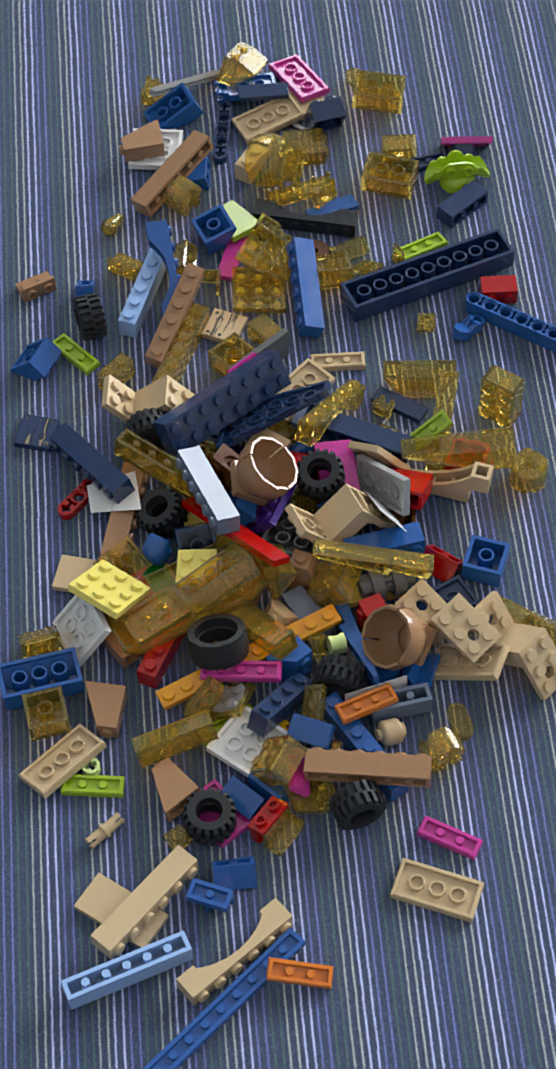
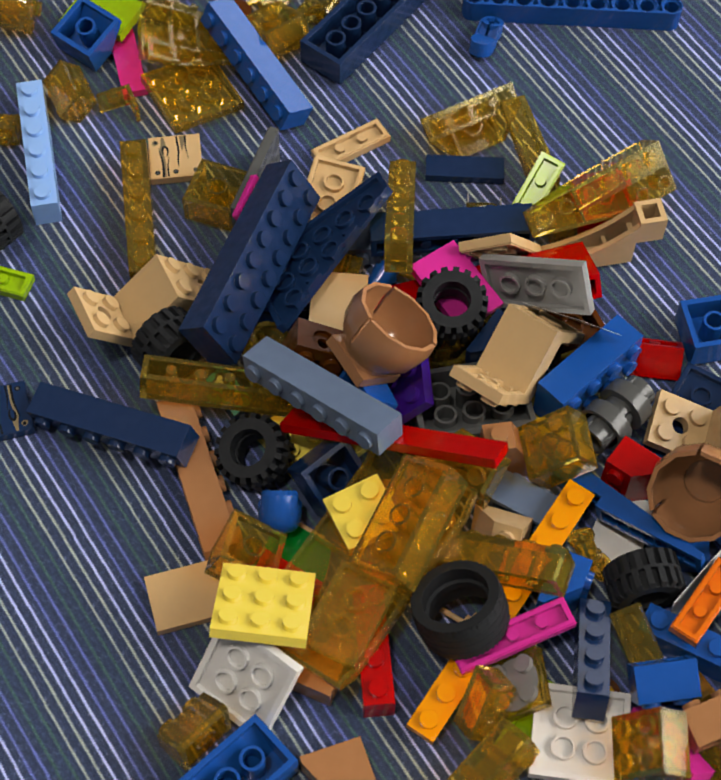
camera: 30 degrees left, 5 degrees up
red beam [57,479,92,520] -> none
white sticker [87,471,141,513] -> none
clear yellow brick [97,353,135,390] -> none
blue arch [145,220,188,324] -> none
medium nougat brick [145,263,204,369] -> none
clear yellow brick [247,312,282,345] -> none
clear yellow slope [313,538,434,579] -> none
yellowish green leg [326,632,348,656] -> none
clear yellow tile [372,394,395,420] -> none
clear yellow tile [417,313,437,332] -> none
clear yellow brick [478,364,525,429] -> none
clear yellow brick [509,448,548,493] -> none

